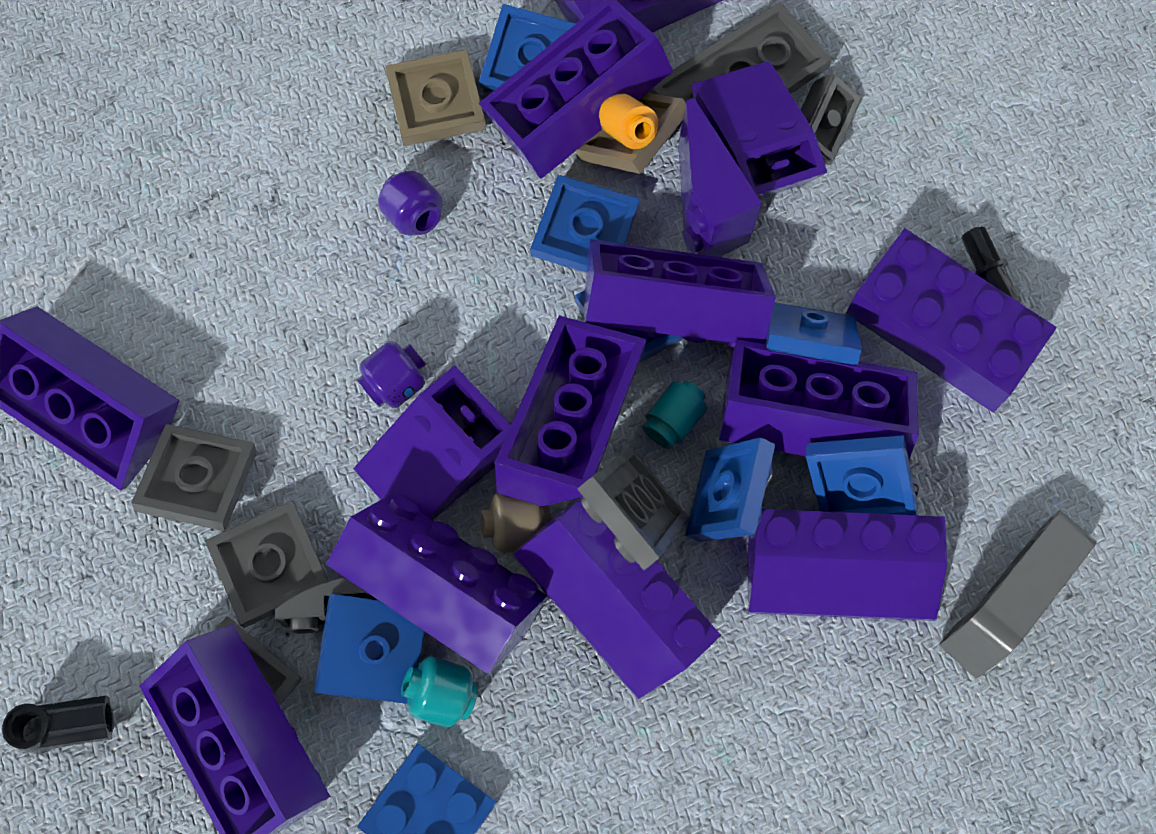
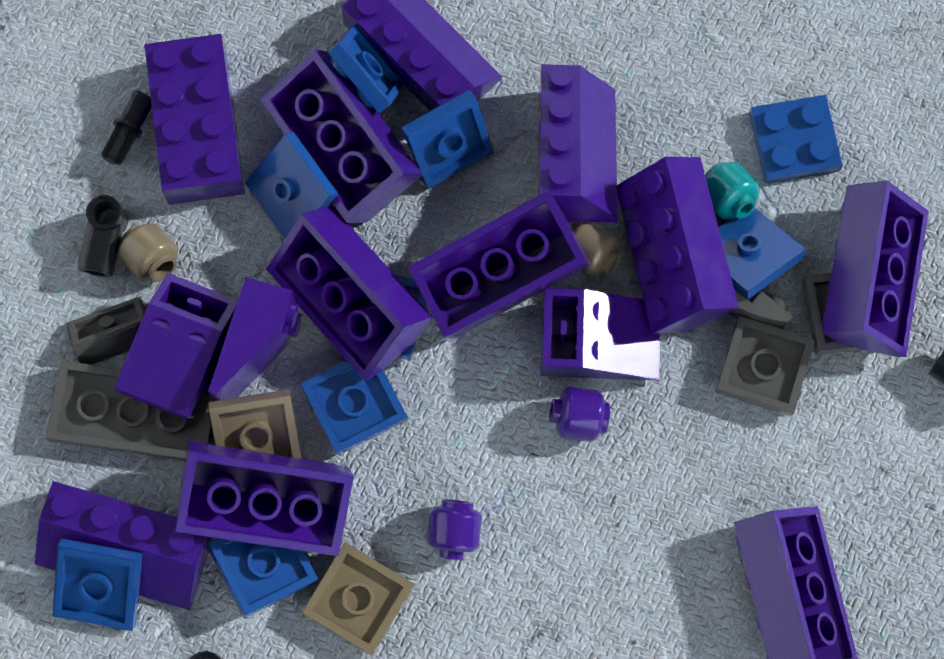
camera: 135 degrees left, 5 degrees up
dark grey plate [131,424,257,531] -> none
dark grey plate [577,446,689,570] -> none
light orange brick [599,94,658,149] -> none
teal brick [642,381,708,449] -> none
none -> black piece [77,195,128,277]
none -> dark tan head [119,224,178,282]

